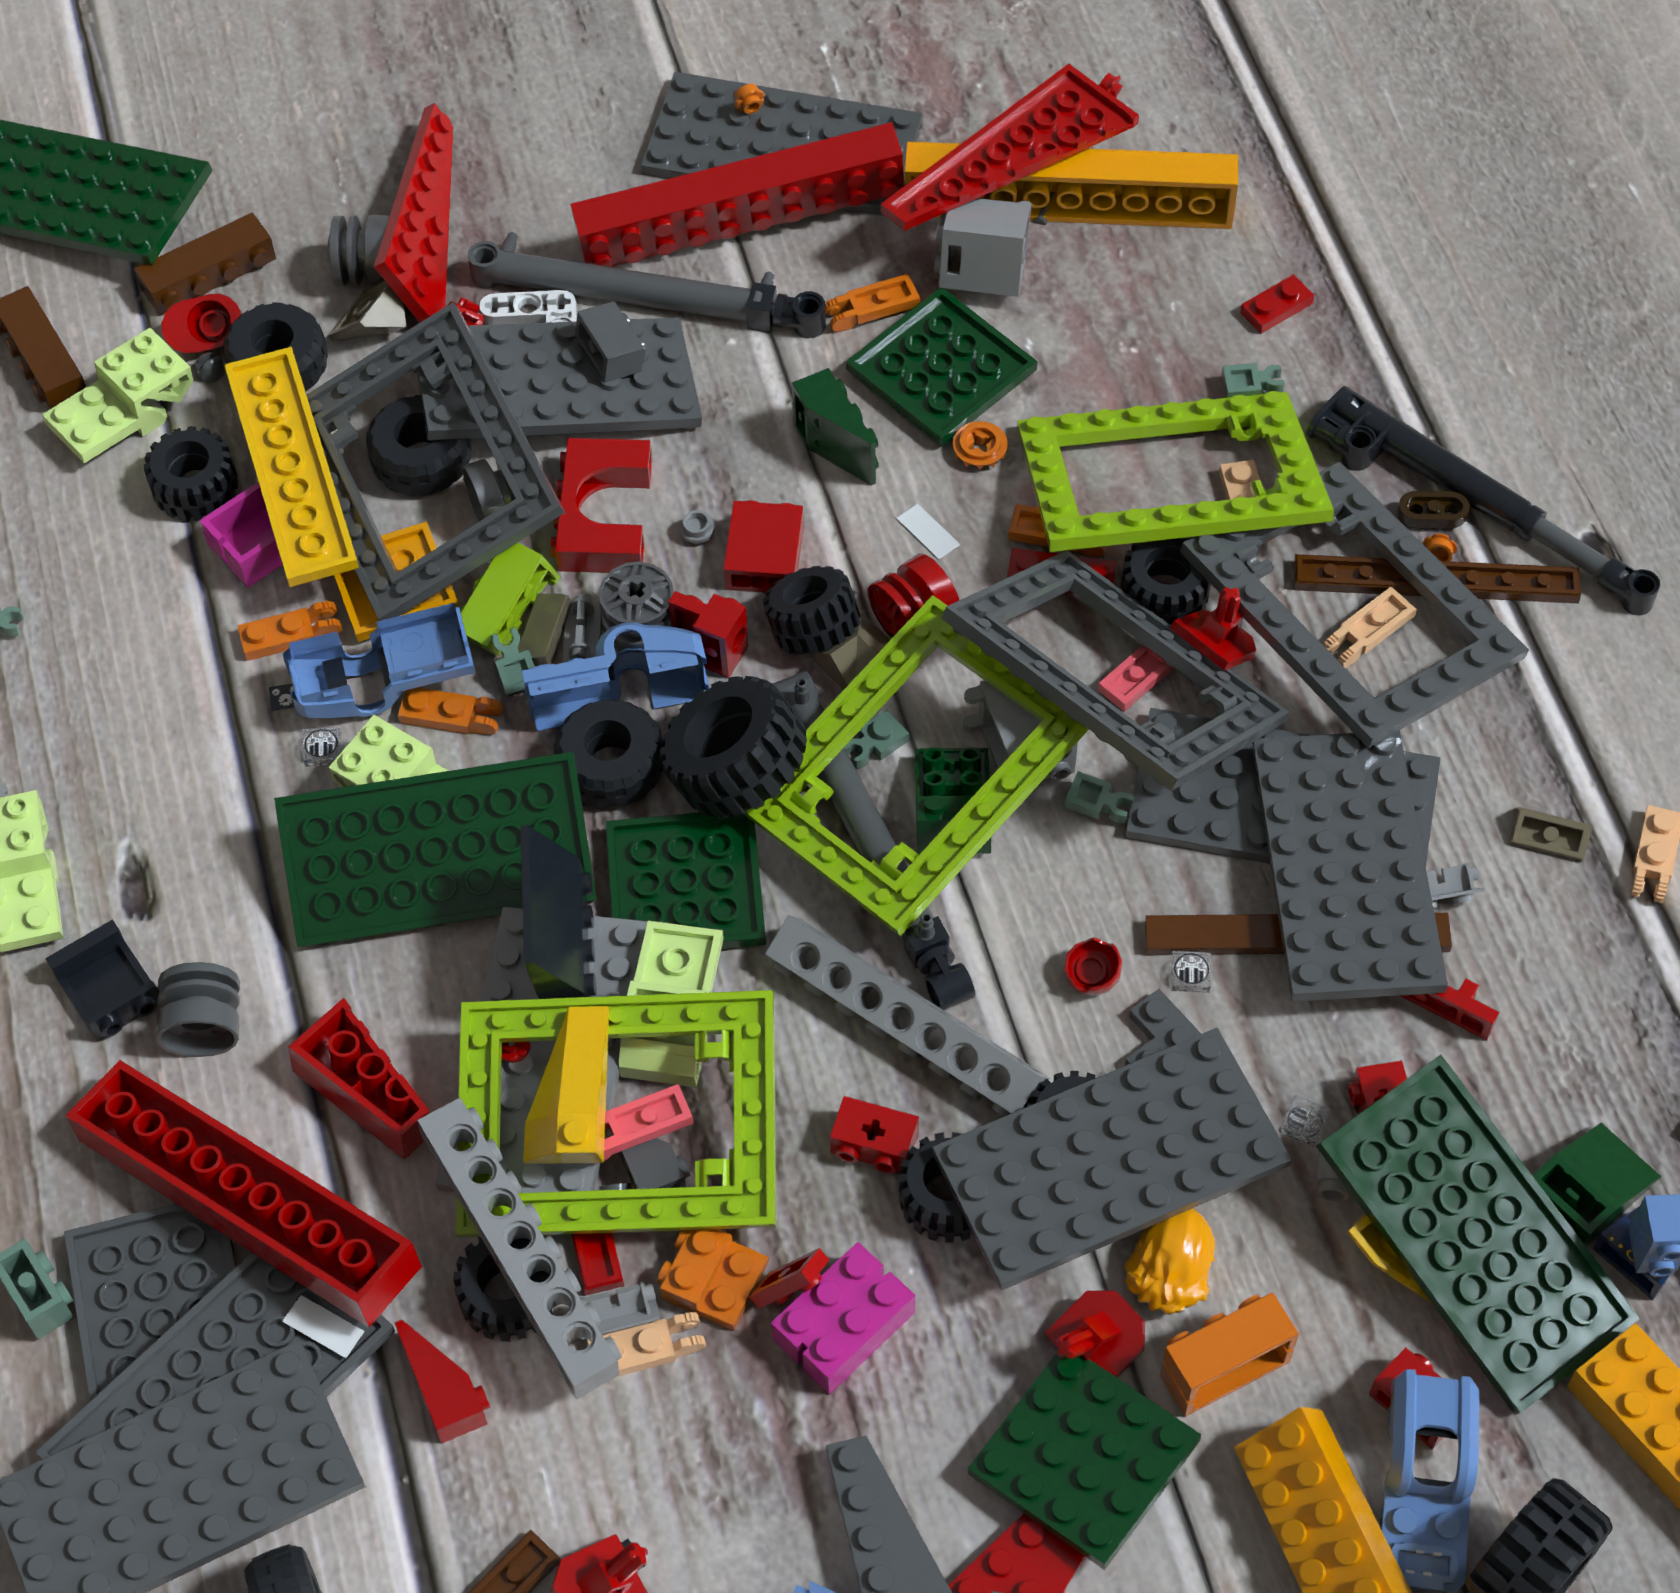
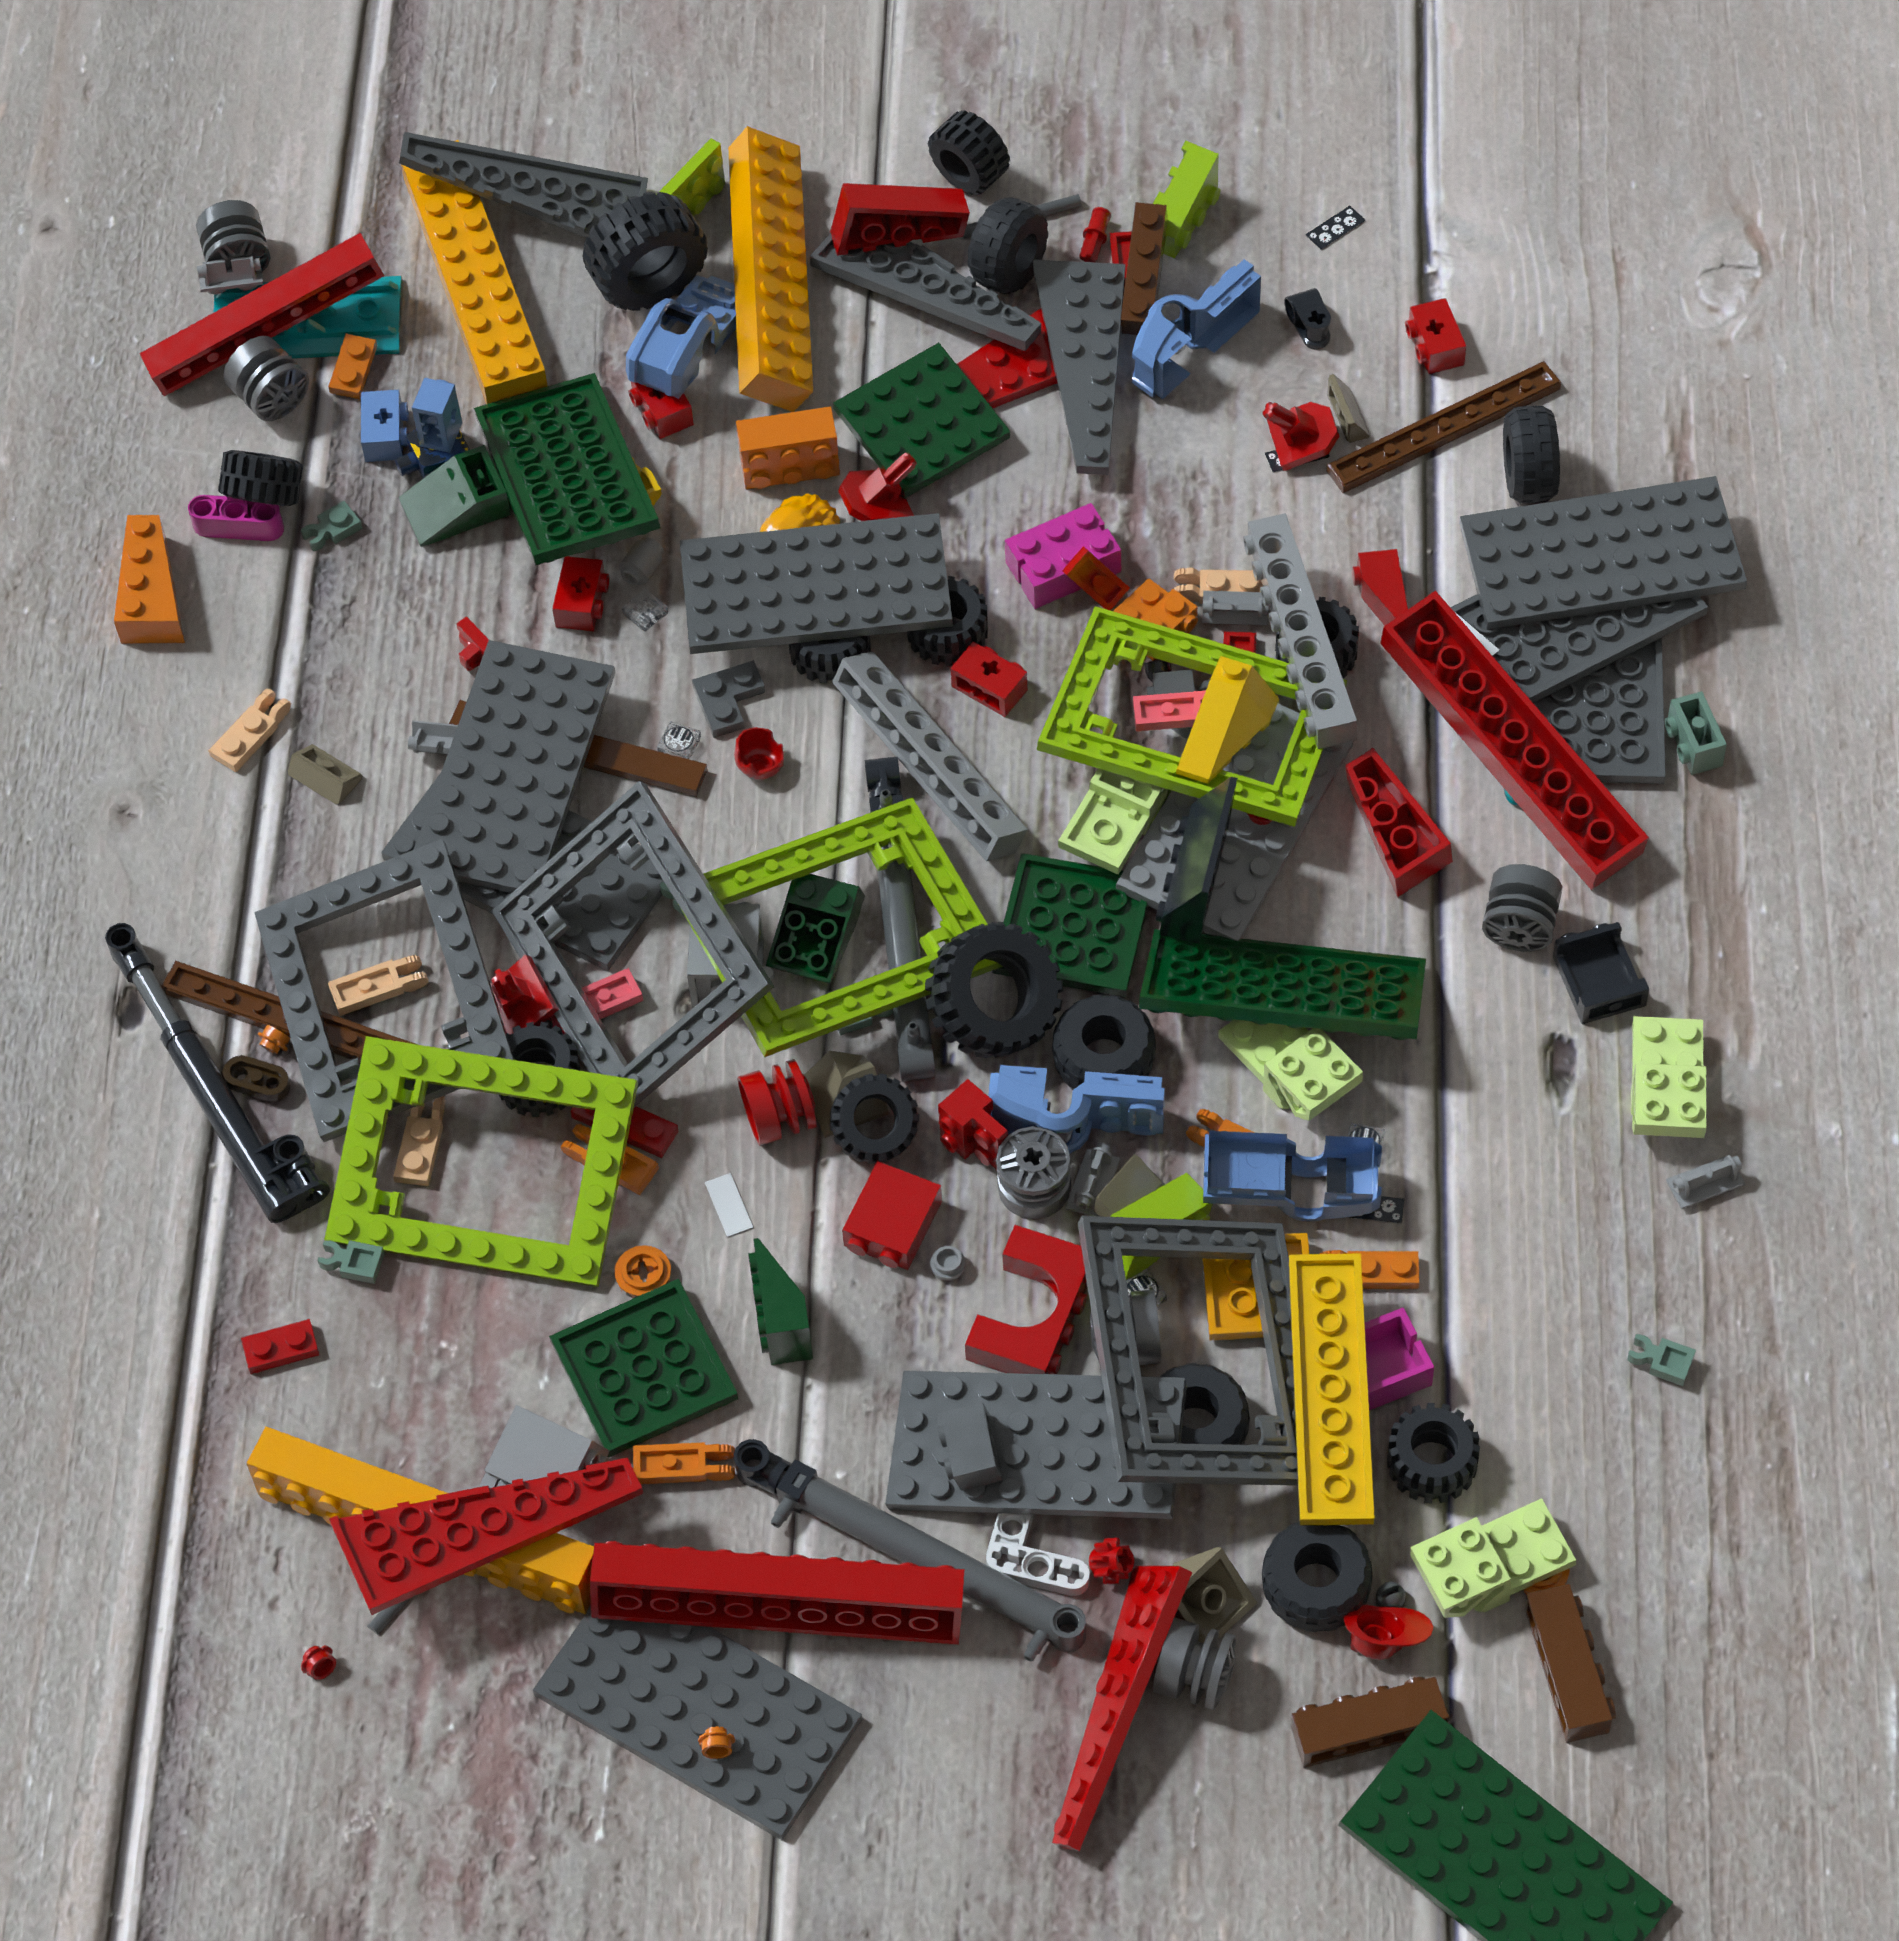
camera: 160 degrees left, 0 degrees up
sand green plate [491,627,535,695] -> none

